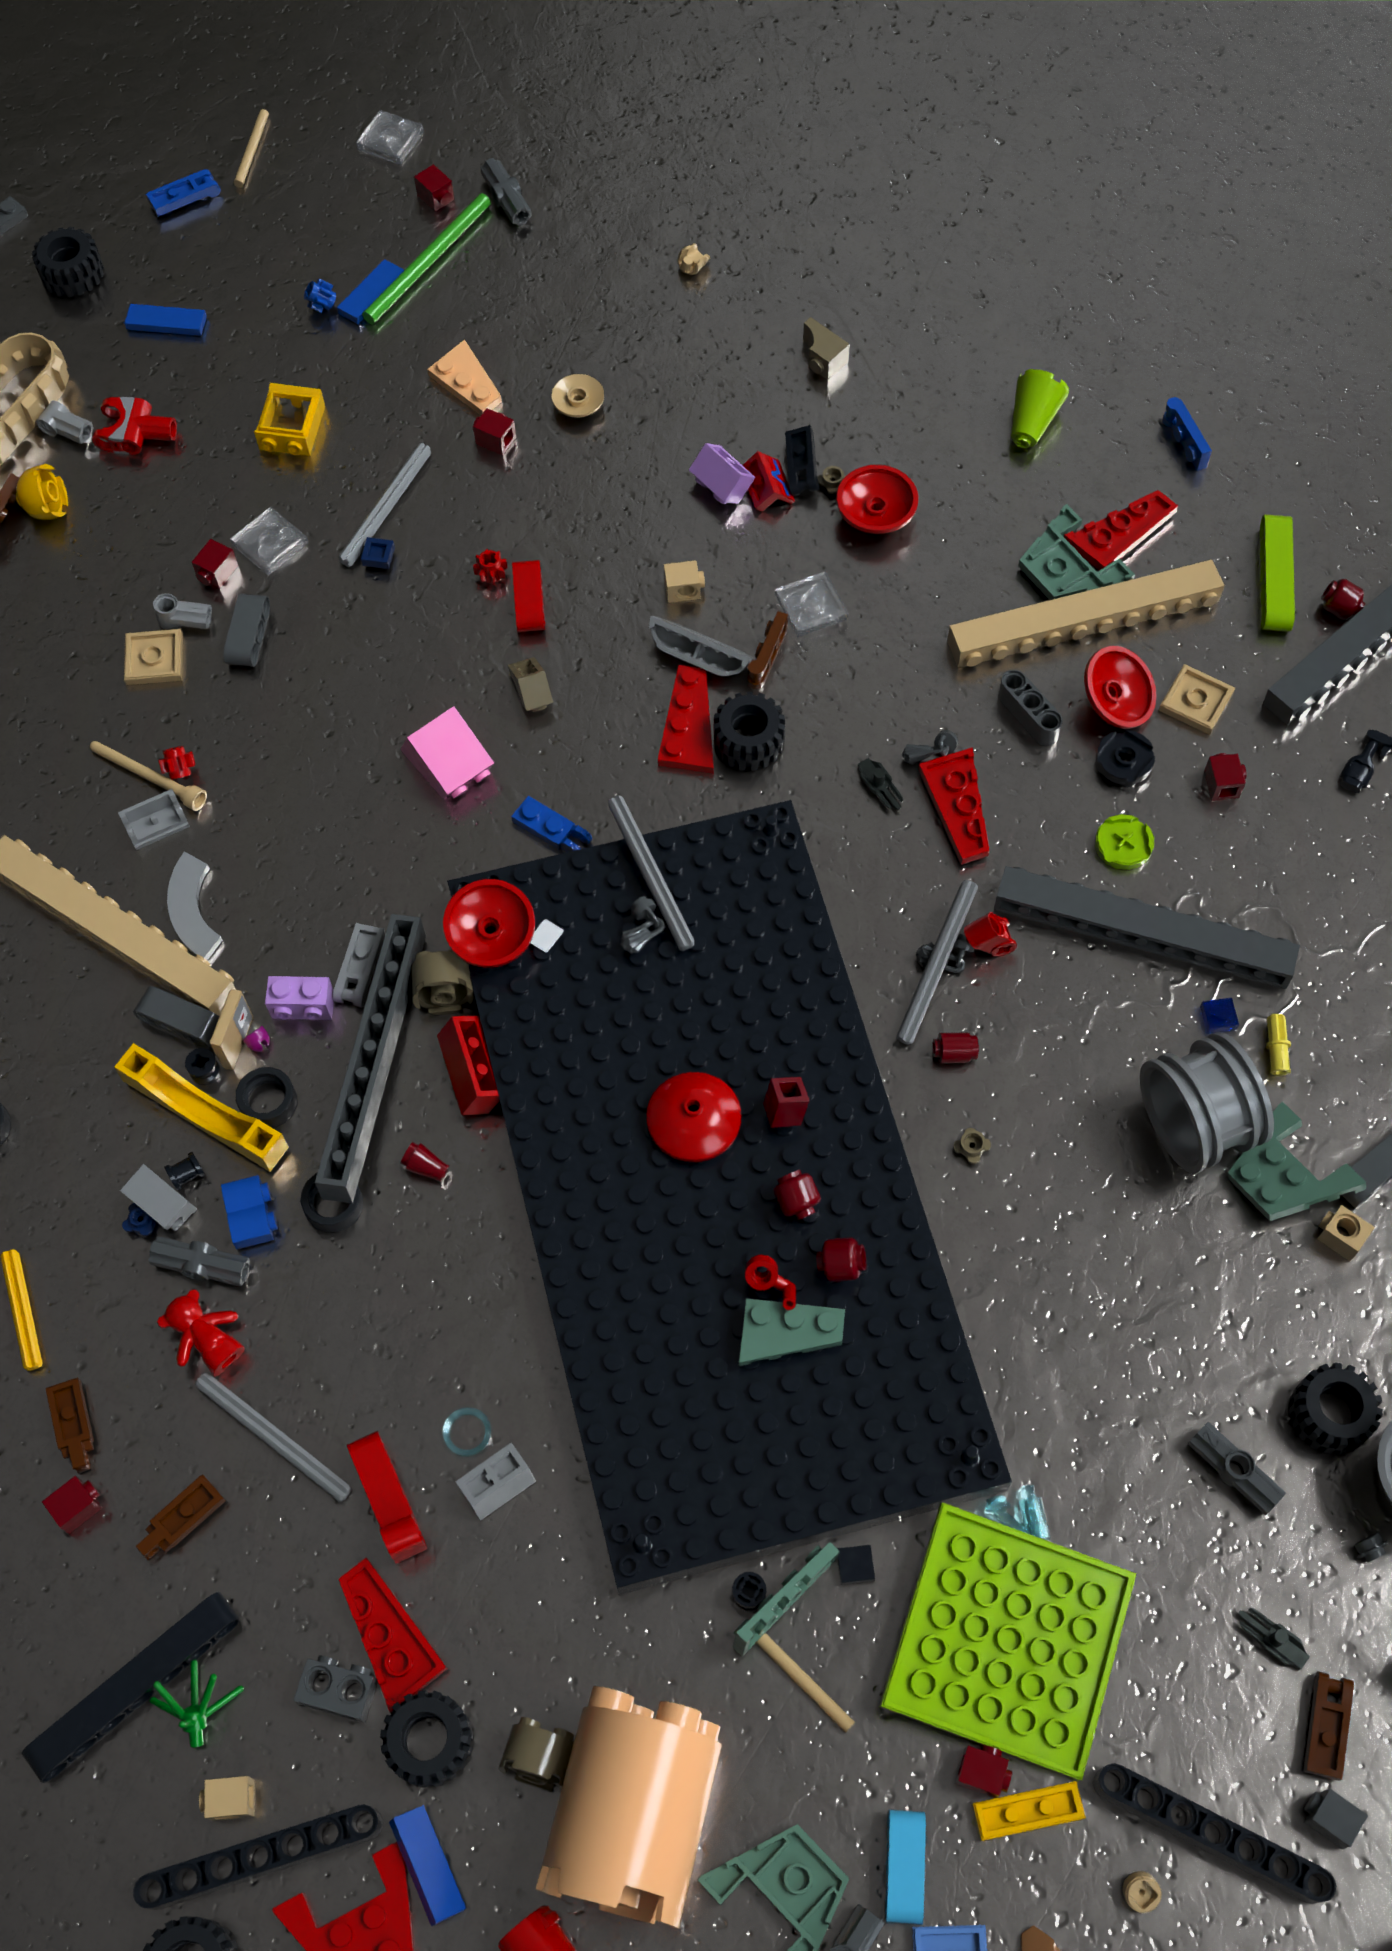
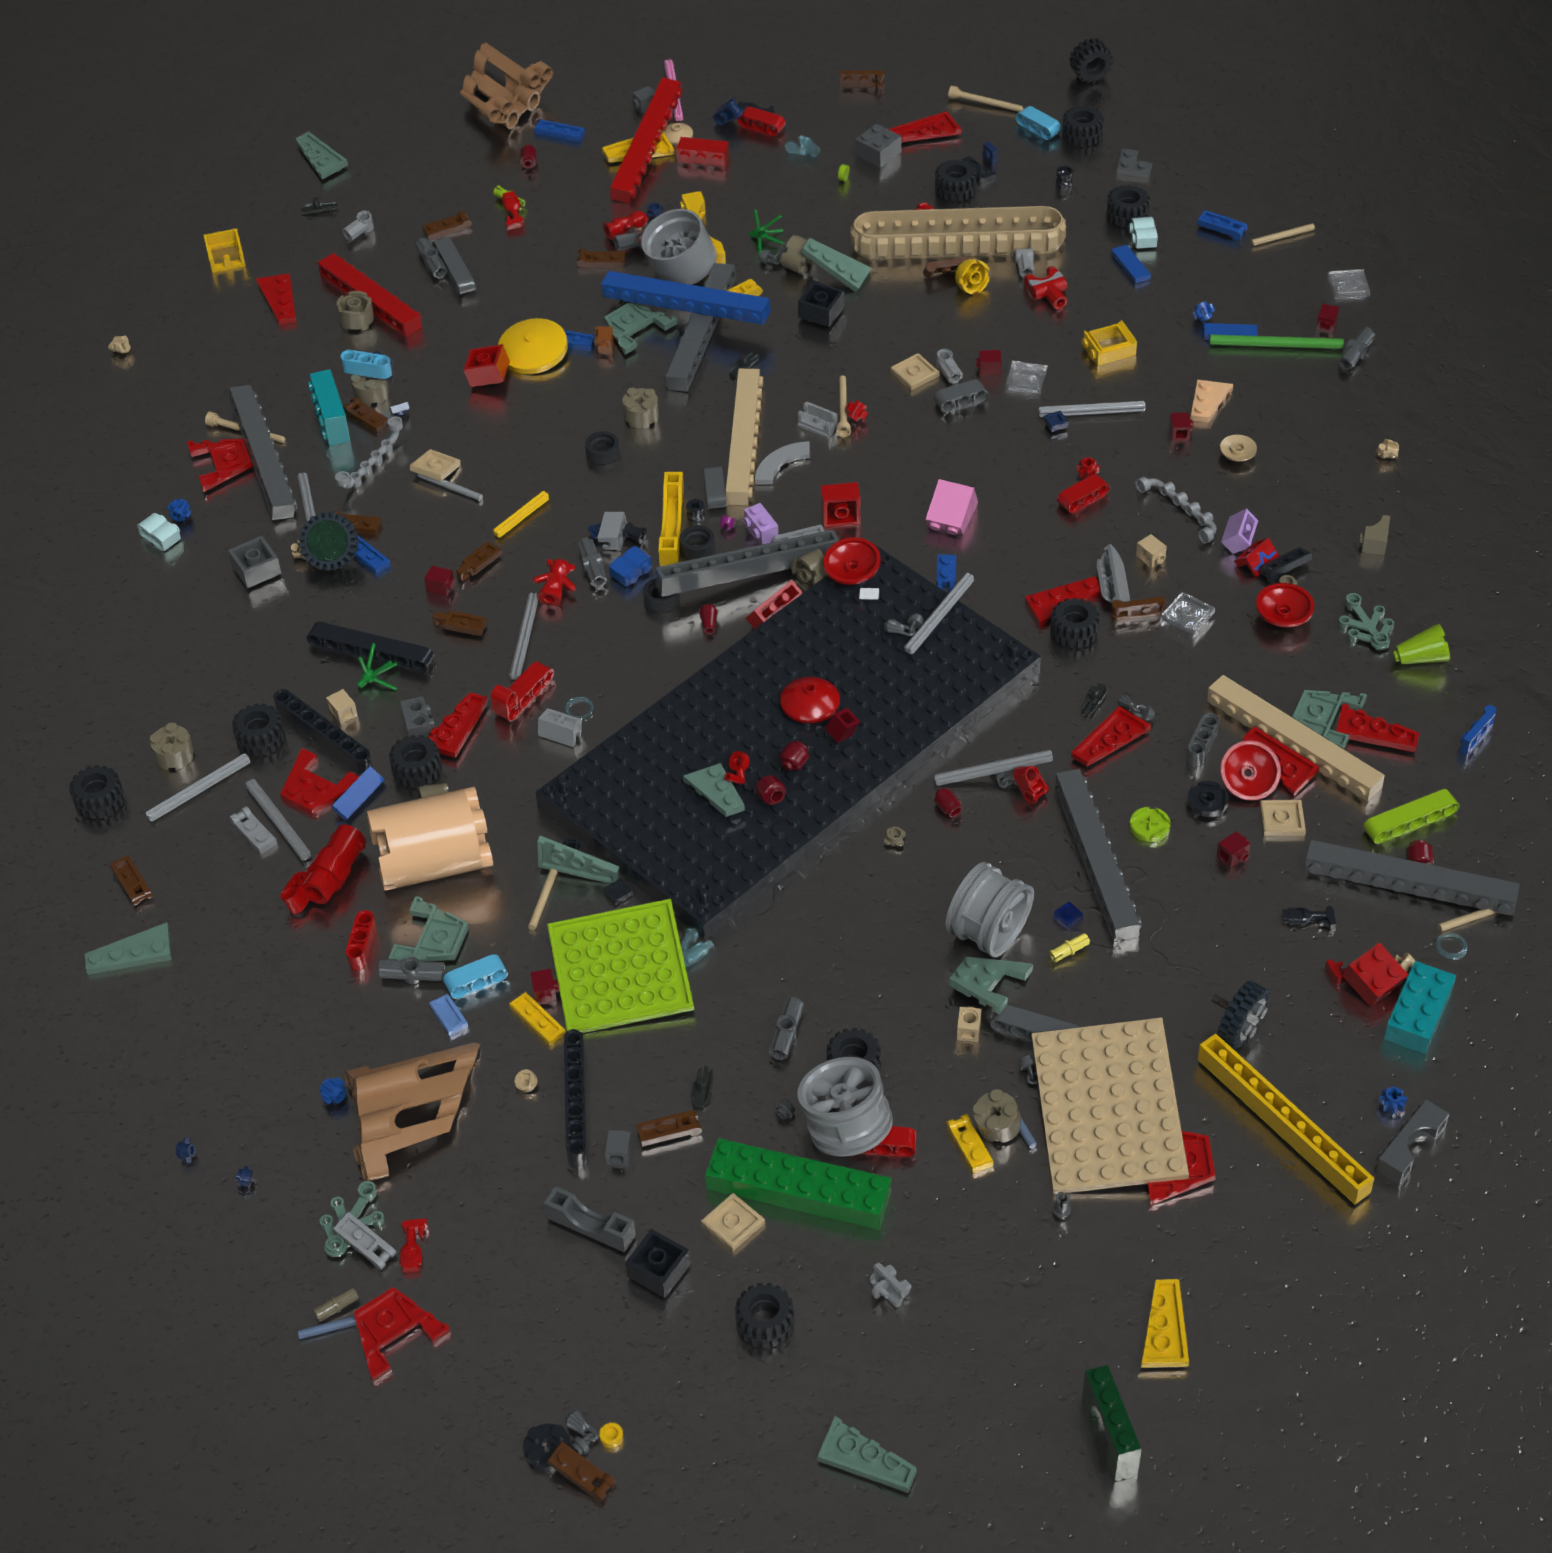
camera: 60 degrees right, 15 degrees down
tan tile [210,989,253,1070] -> none
dark tan arch [508,657,553,712] -> none
none -> red brick [821,482,861,528]
none -> light aqua brick [1129,217,1158,248]
none -> light grey bar [1135,477,1217,544]
none -> red wing [1242,726,1319,796]
none -> sand green plant [1338,593,1394,650]

